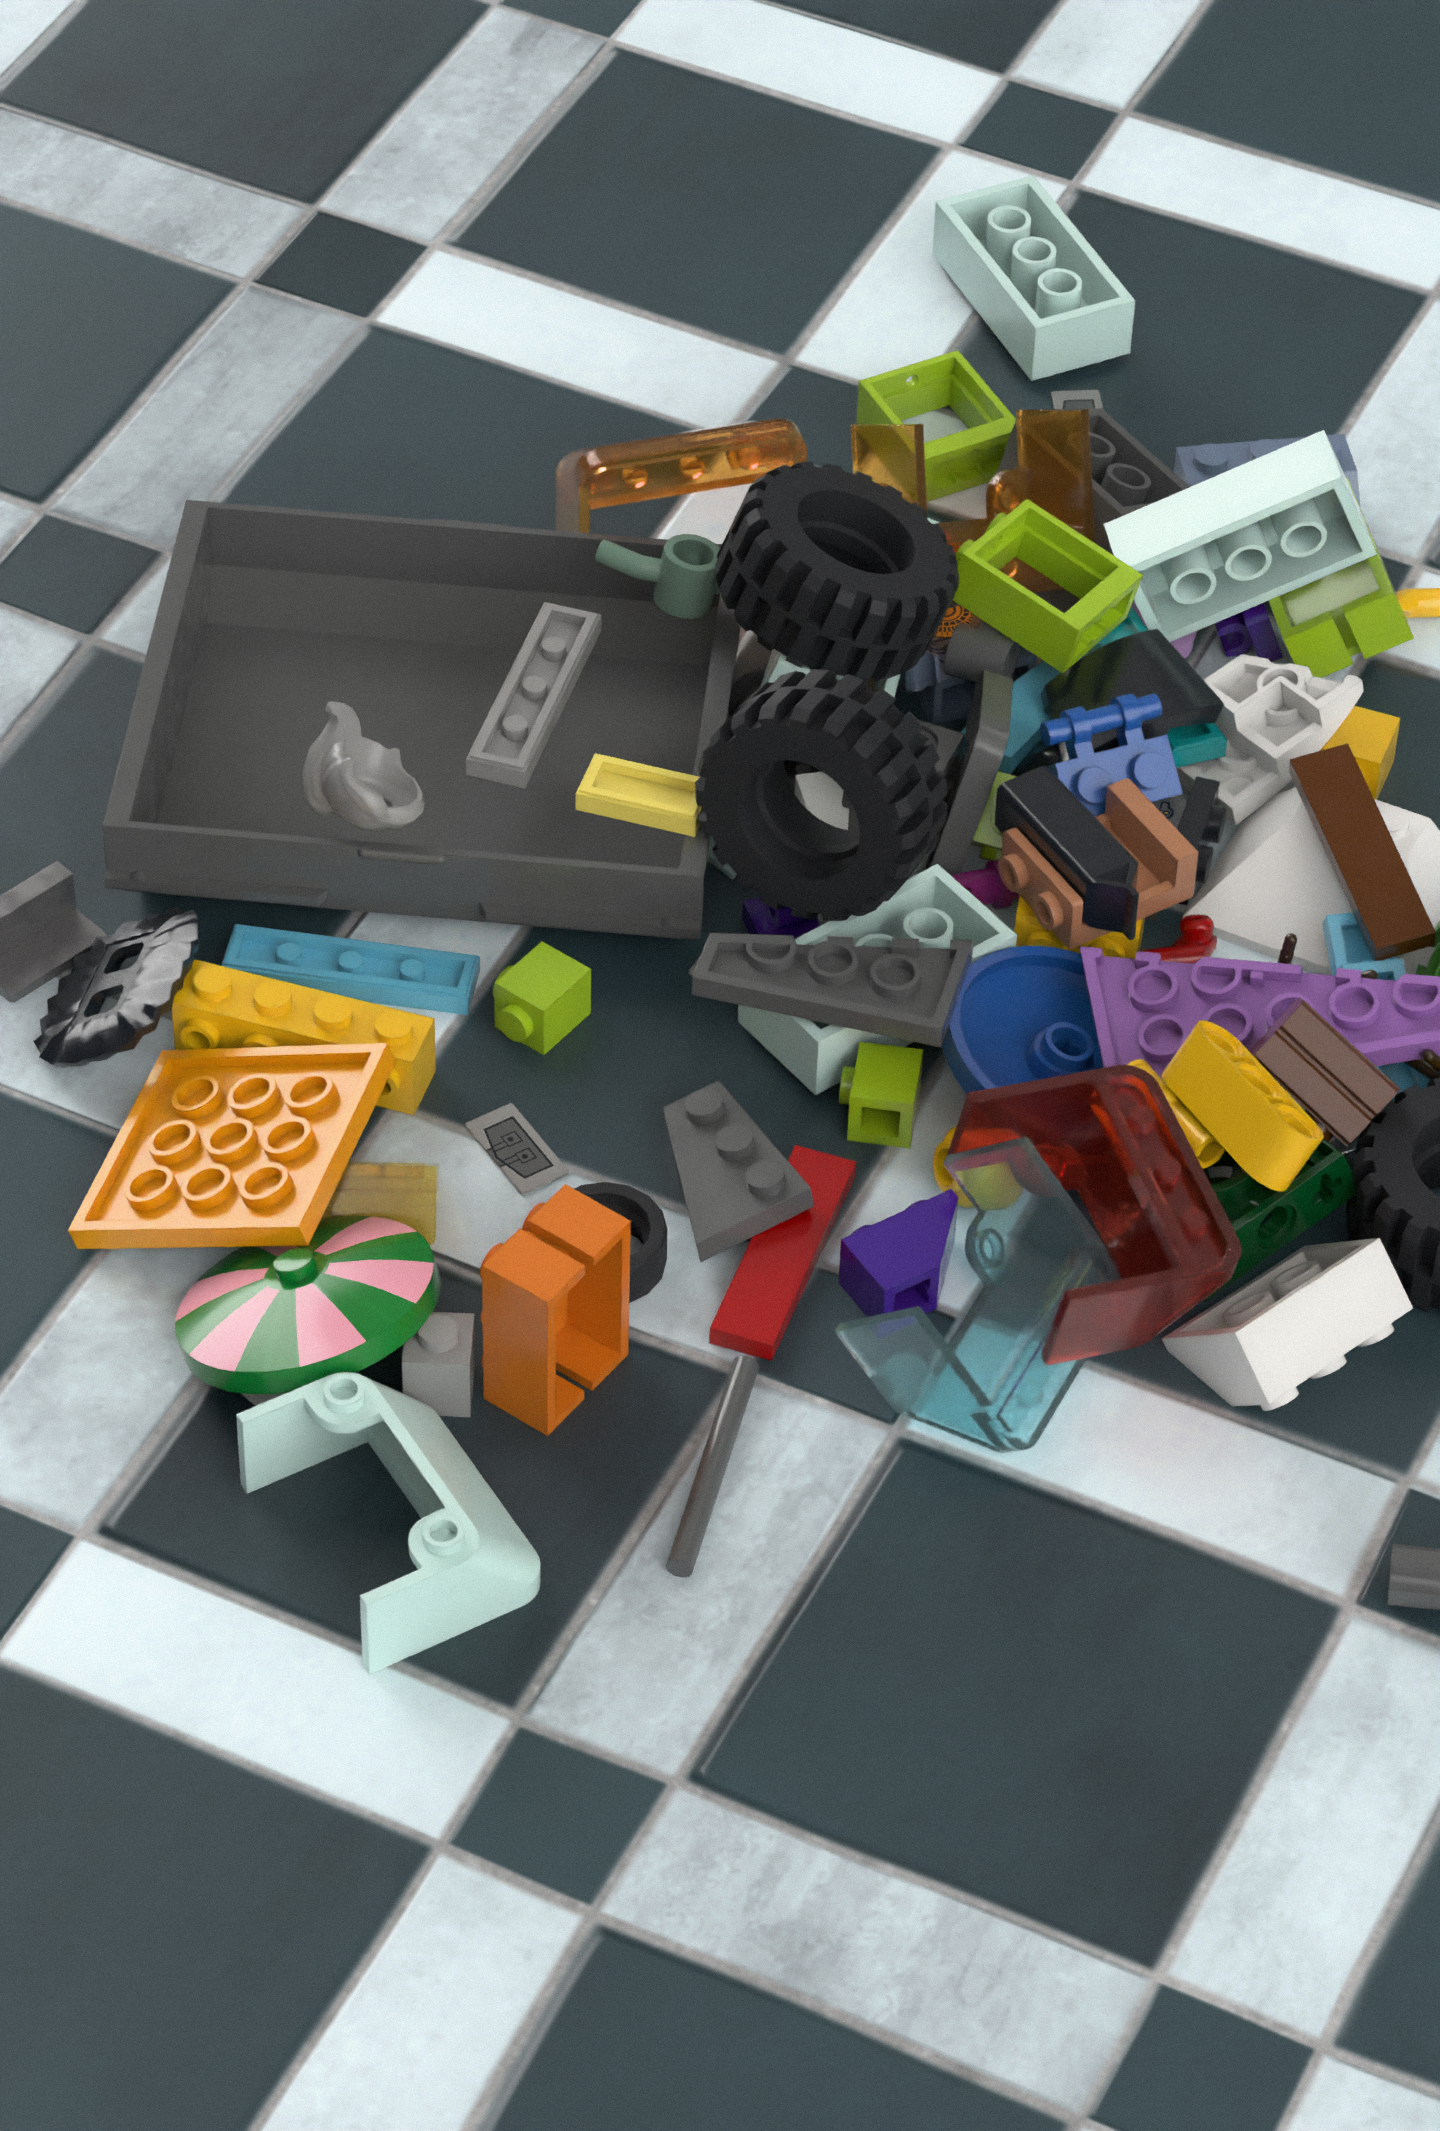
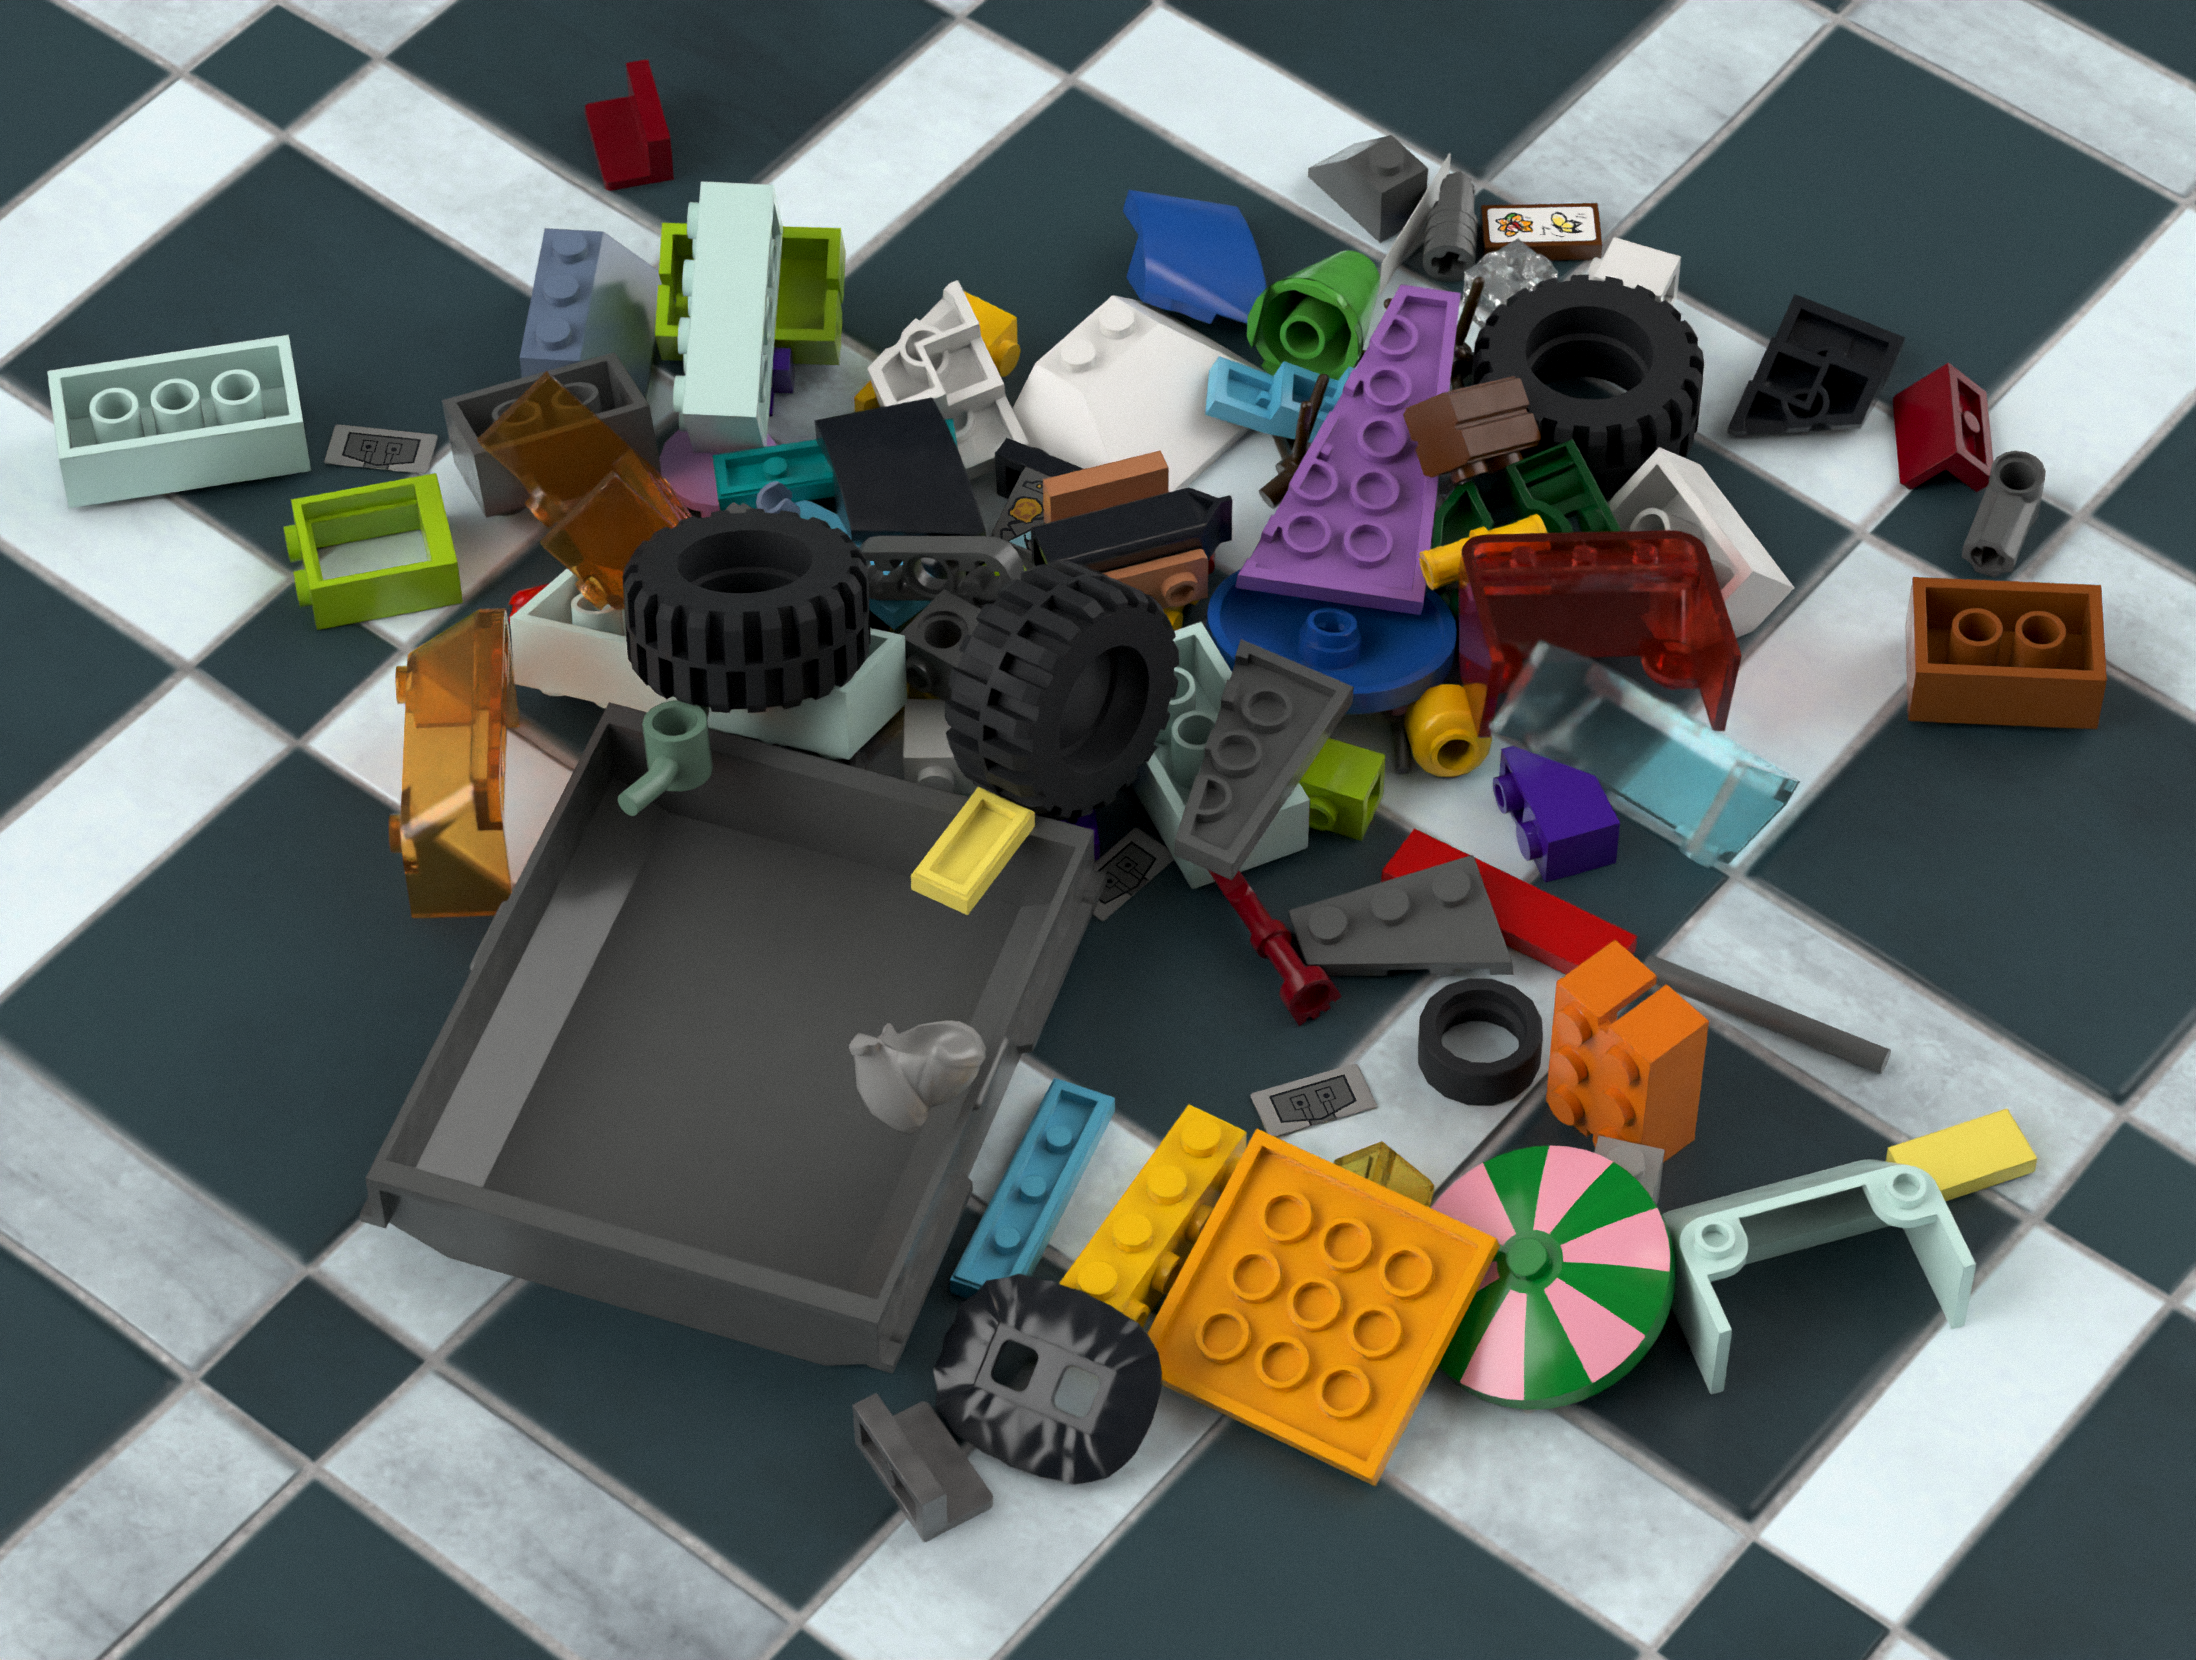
camera: 75 degrees left, 5 degrees up
light grey tile [466,602,602,789] -> none
lime brick [493,941,591,1055] -> none
lime window [953,499,1143,674] -> none
plate [1040,693,1183,817] -> none
yellow beam [1161,1020,1324,1192] -> none
reddish brown tile [1289,743,1436,961] -> none
none -> dark red piece [1208,870,1342,1026]
none -> light yellow tile [1886,1108,2037,1202]
none -> dark orange brick [1905,577,2107,729]

